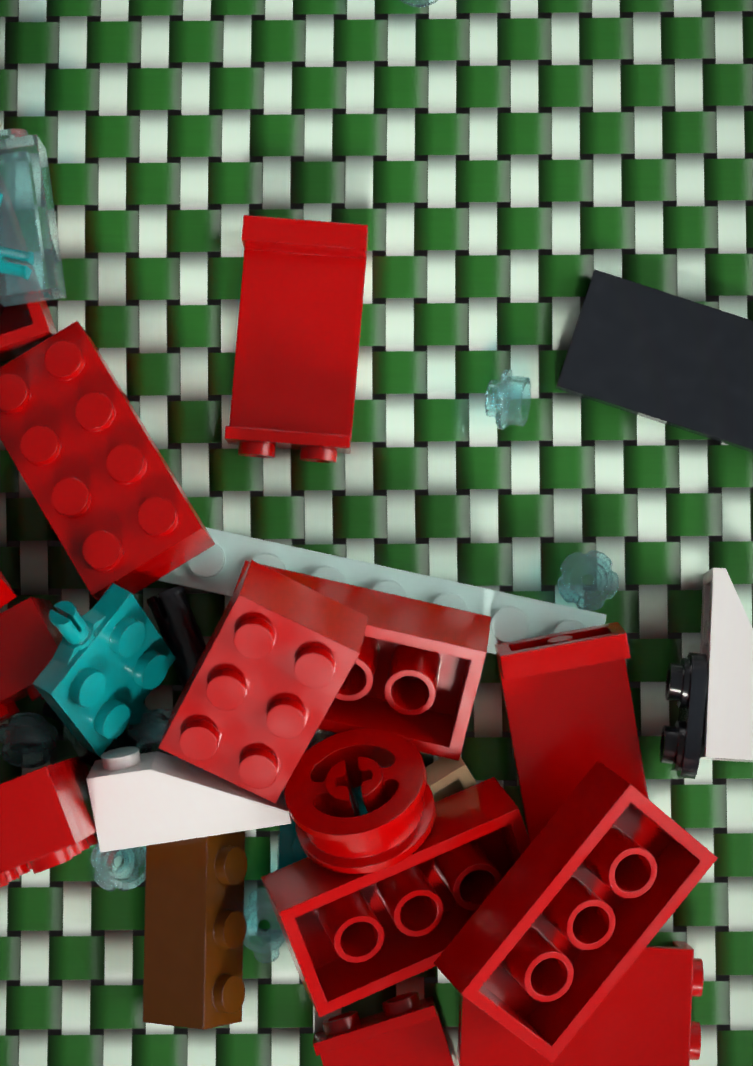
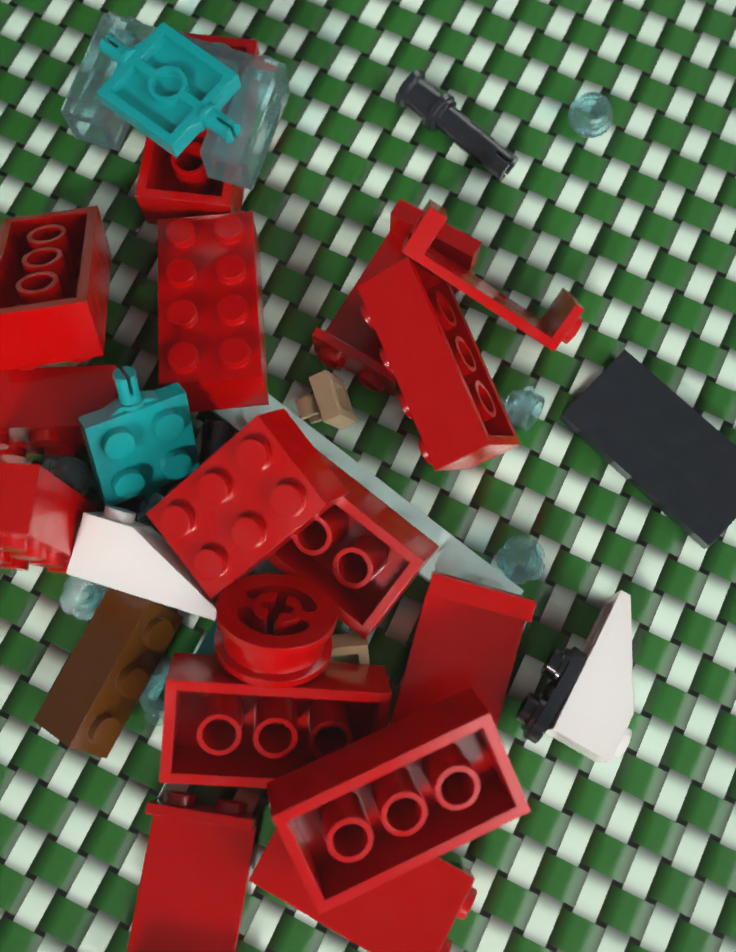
camera: 25 degrees right, 10 degrees down
none -> tan tile [295,370,357,430]
none -> red brick [357,256,521,471]
none -> black pin [395,69,518,182]
none -> red panel [401,199,585,351]

